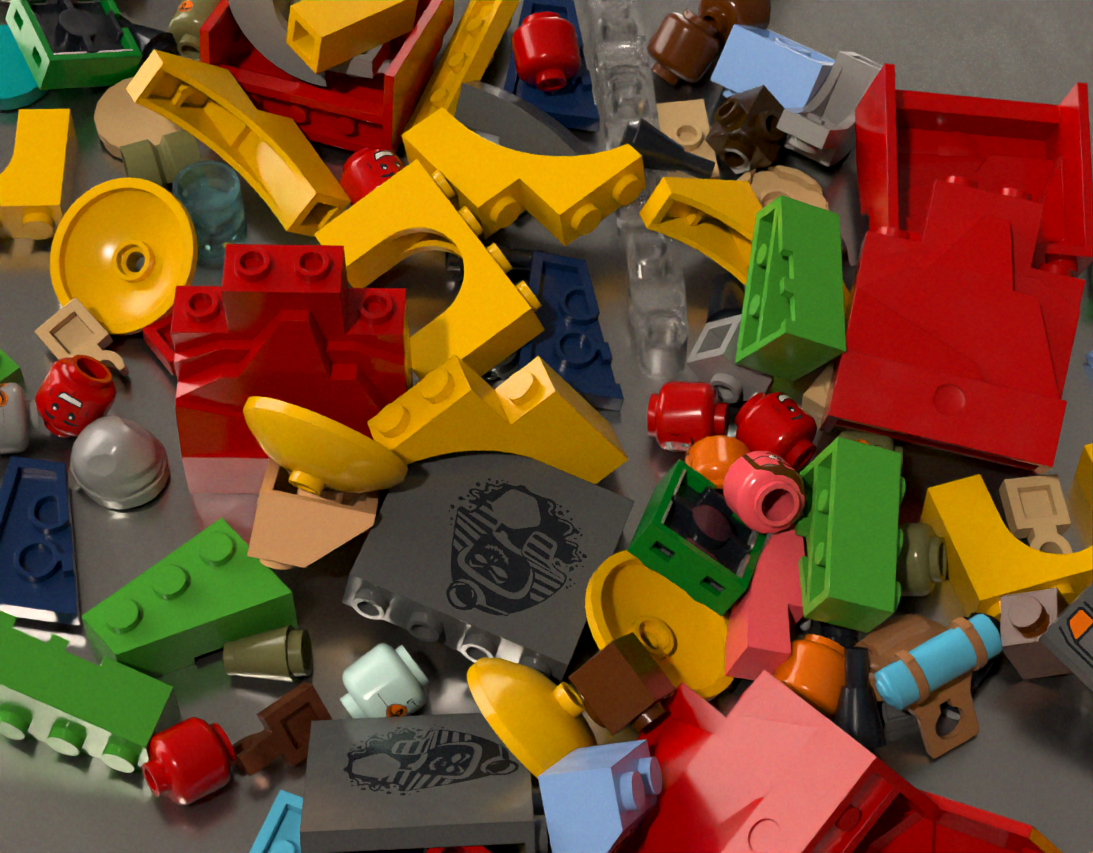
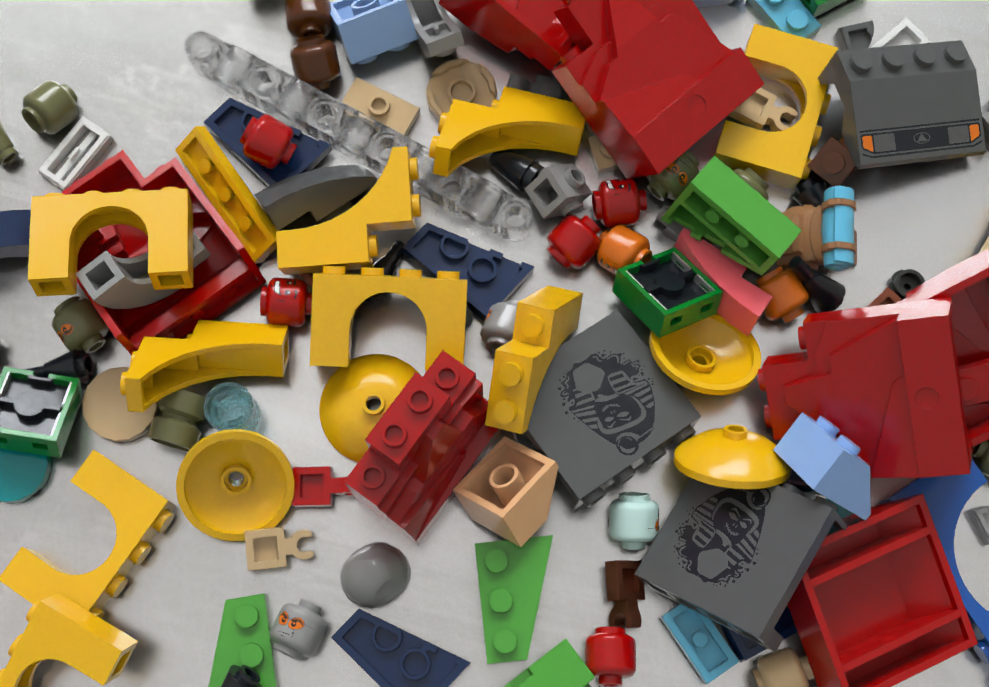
camera: 55 degrees left, 20 degrees up
red head [35,355,117,438] -> none
olive cone [223,625,313,683] -> none
yellow dish [243,396,408,496] -> none
reddish brown brick [568,632,677,736] -> none
black cone [619,117,715,179] -> none
dark brown brick [705,85,788,174] -> none
coral head [723,451,807,533] -> none
bright green wedge [735,195,846,381] -> none

